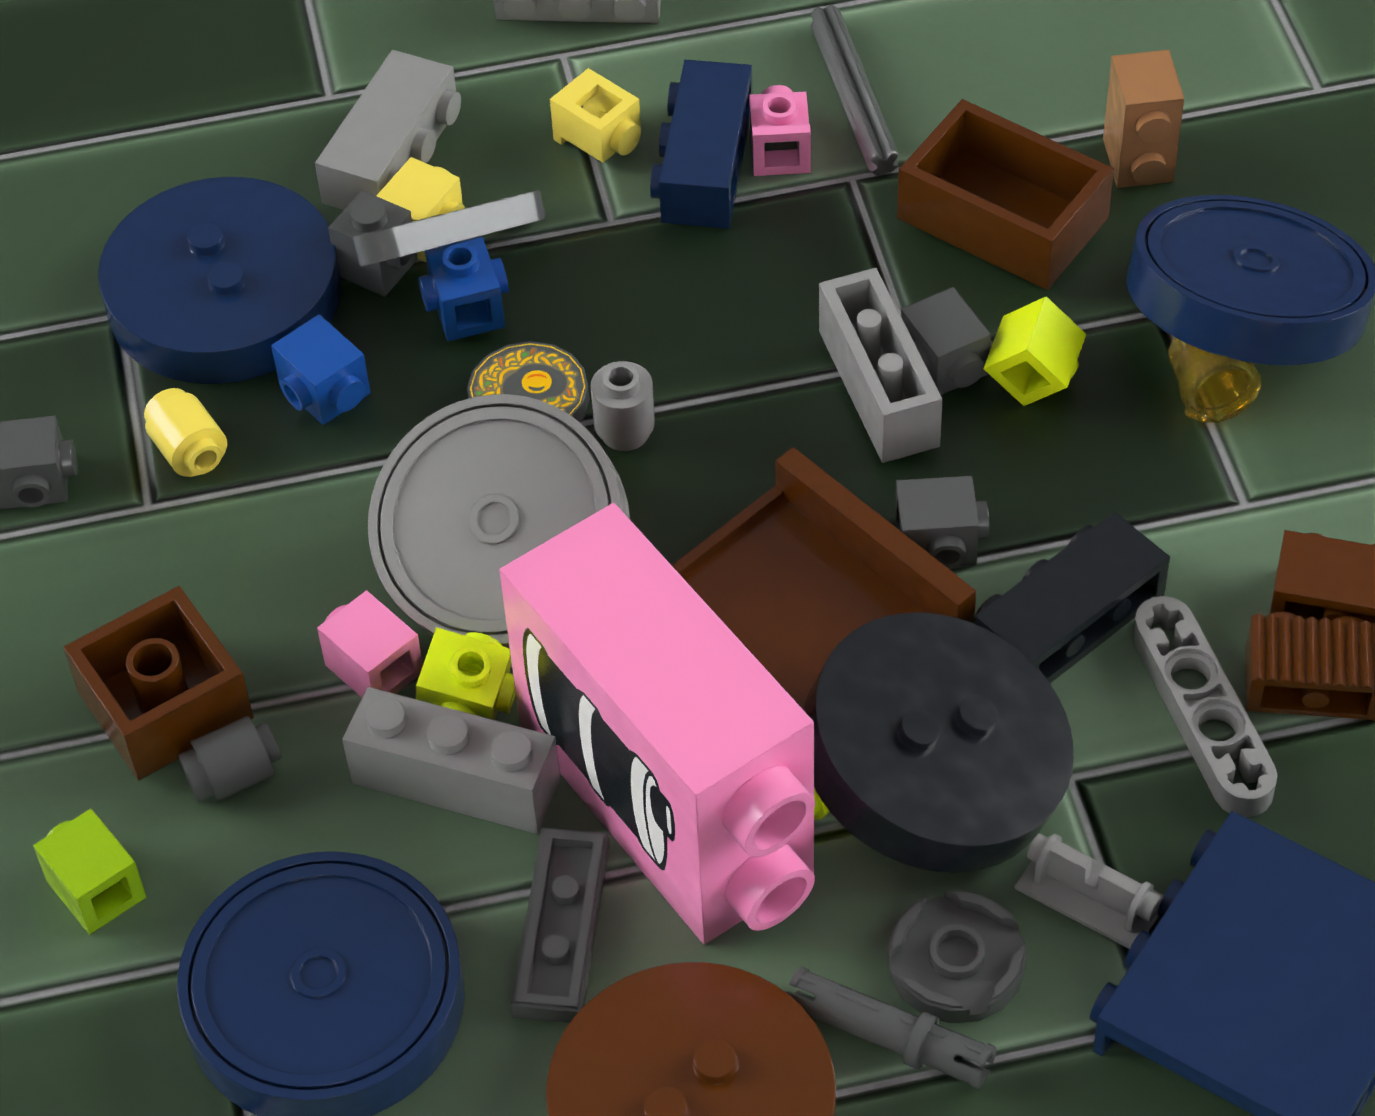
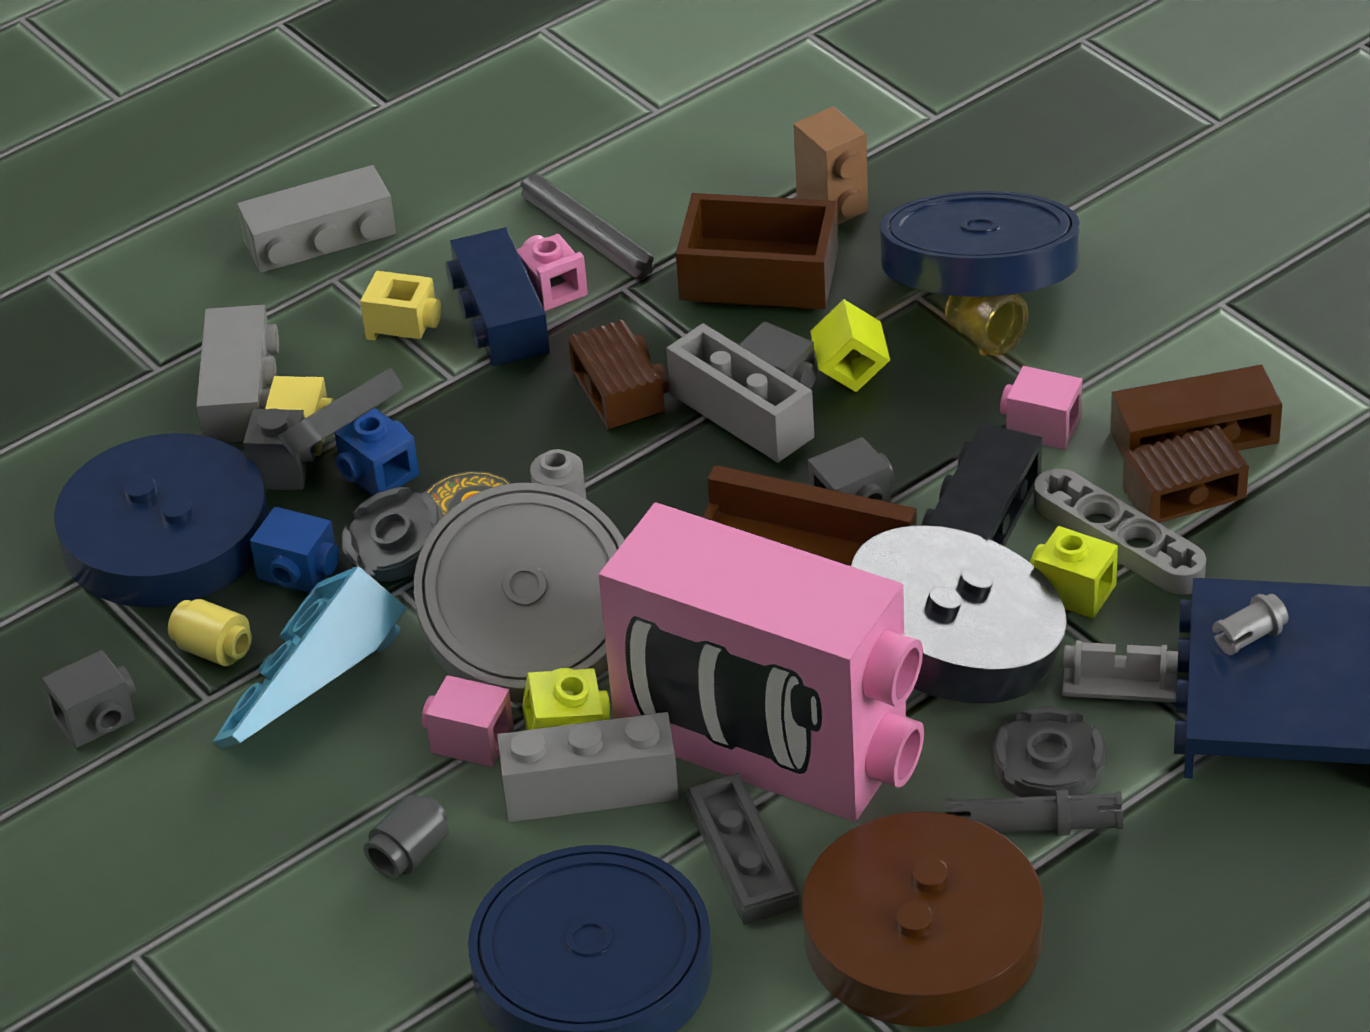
camera: 25 degrees left, 10 degrees down
lime brick [33,808,147,935] -> none
reddish brown brick [63,586,254,781] -> none
none -> medium azure wedge [213,566,407,749]
none -> dark grey tile [342,487,444,582]
none -> reddish brown brick [568,319,669,430]
none -> bright pink brick [1000,366,1082,450]
none -> neon yellow brick [1030,526,1118,619]
none -> light grey pin [1212,594,1288,655]

